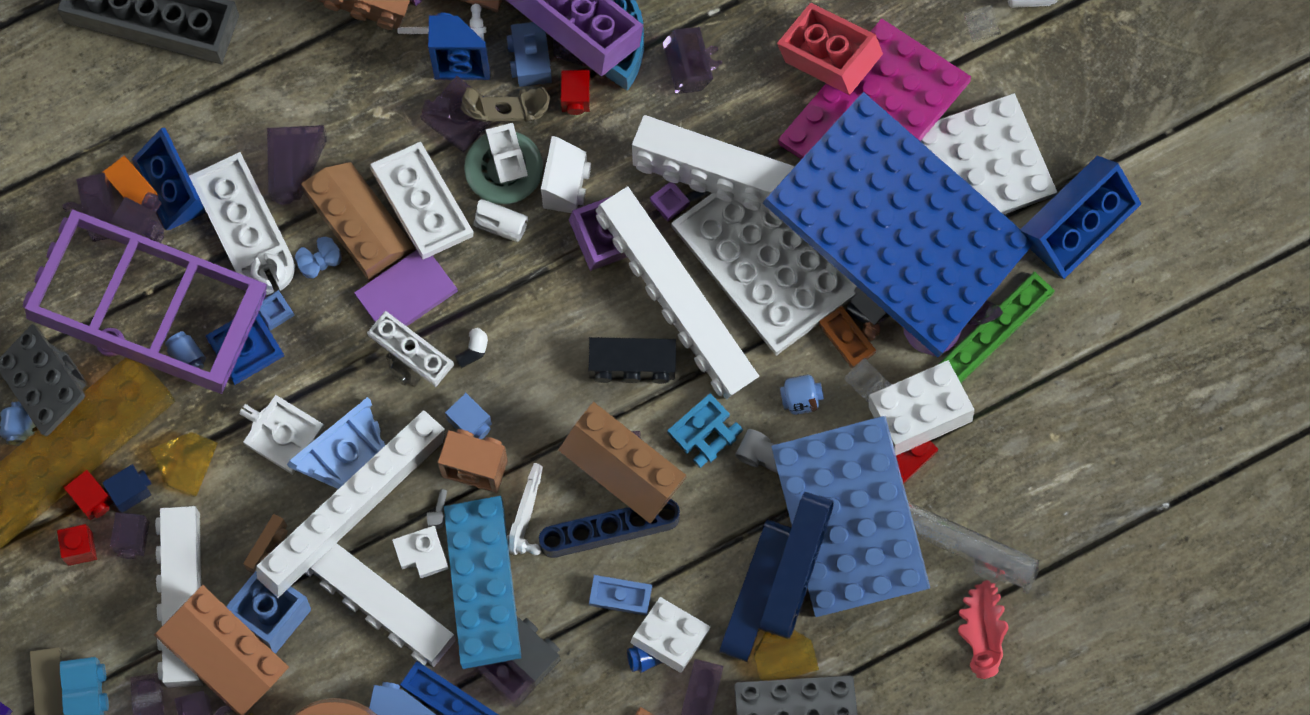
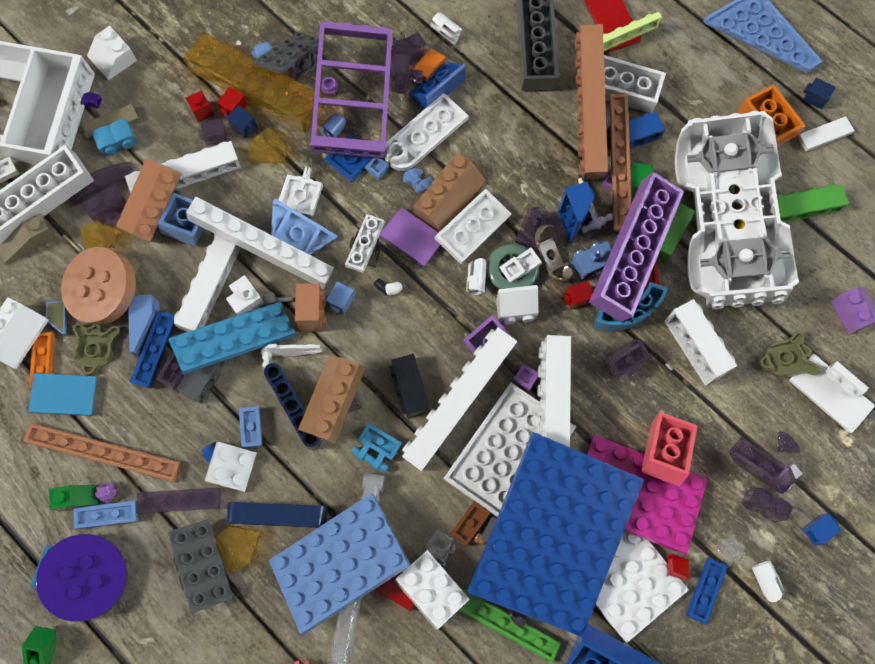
camera: 70 degrees right, 0 degrees up
medium nougat plate [243,514,288,574] -> none
clear purple slope [267,125,327,204] -> none
dark blue beam [760,492,834,639] -> none
medium blue head [780,374,824,415] -> none
none -> white arm [431,12,463,44]
none -> red tile [667,554,690,581]
none -> blue tile [685,557,728,625]

